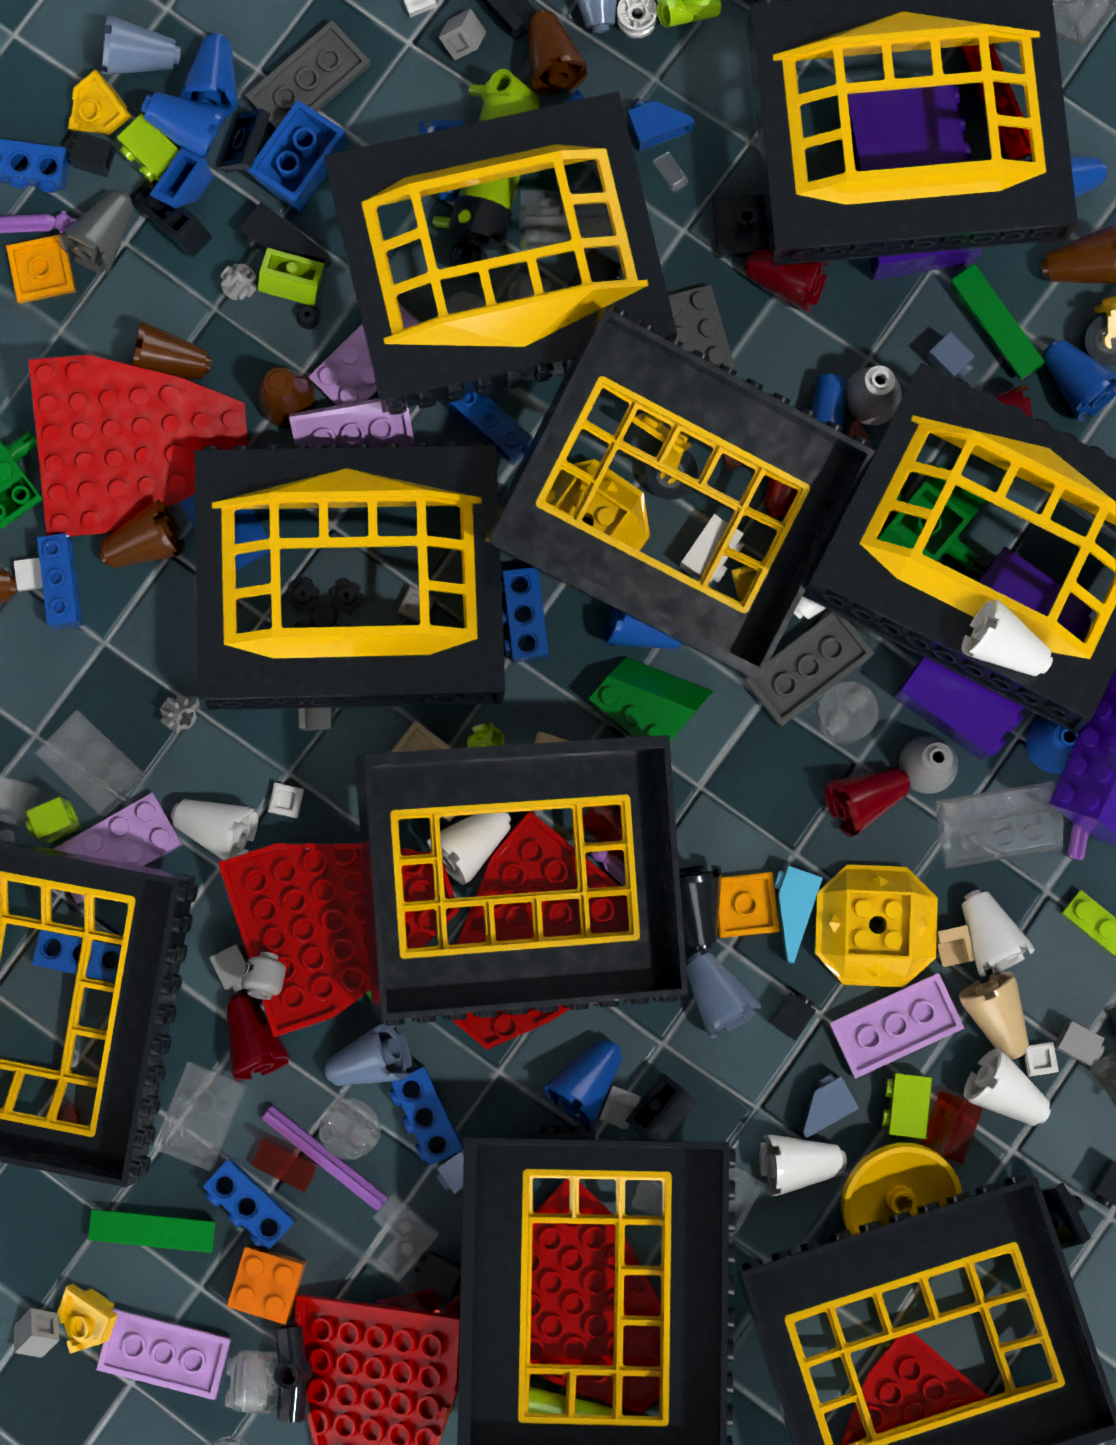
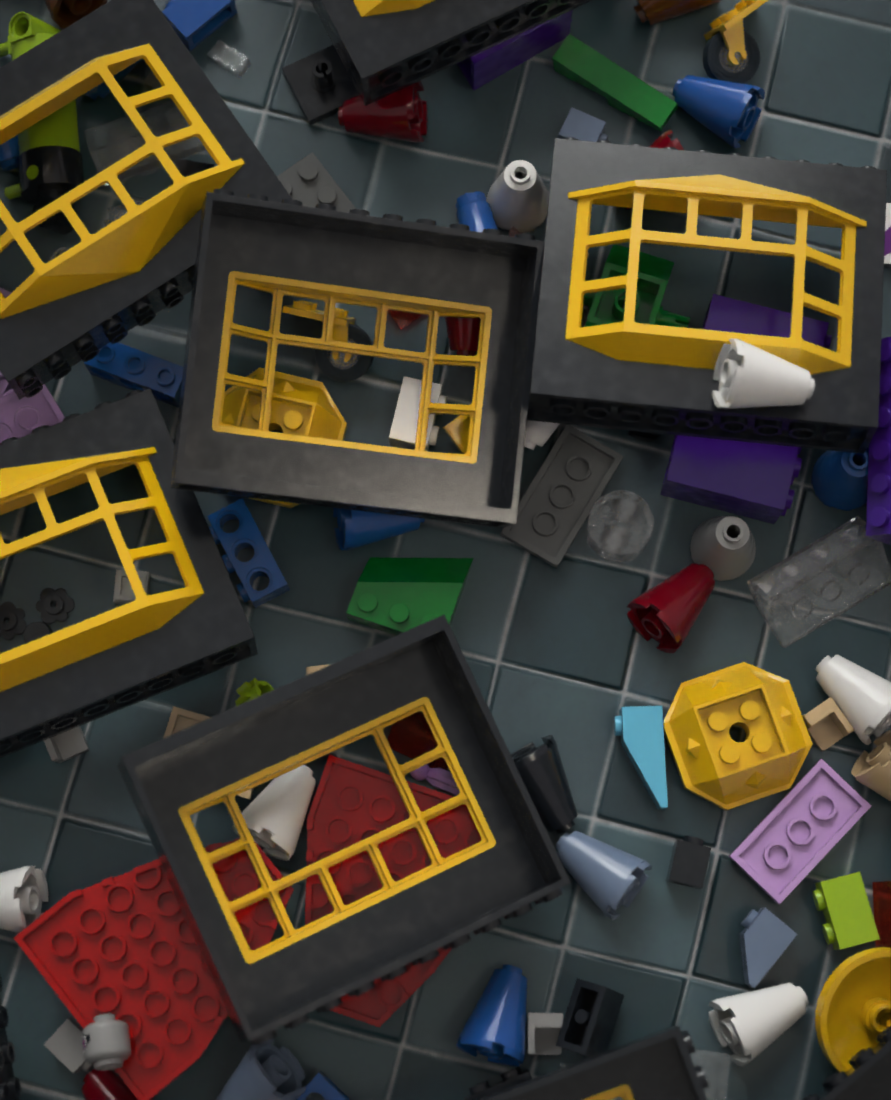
camera: 20 degrees left, 5 degrees down
white tile [268,783,304,819] -> none
light orange tile [718,872,780,938] -> none

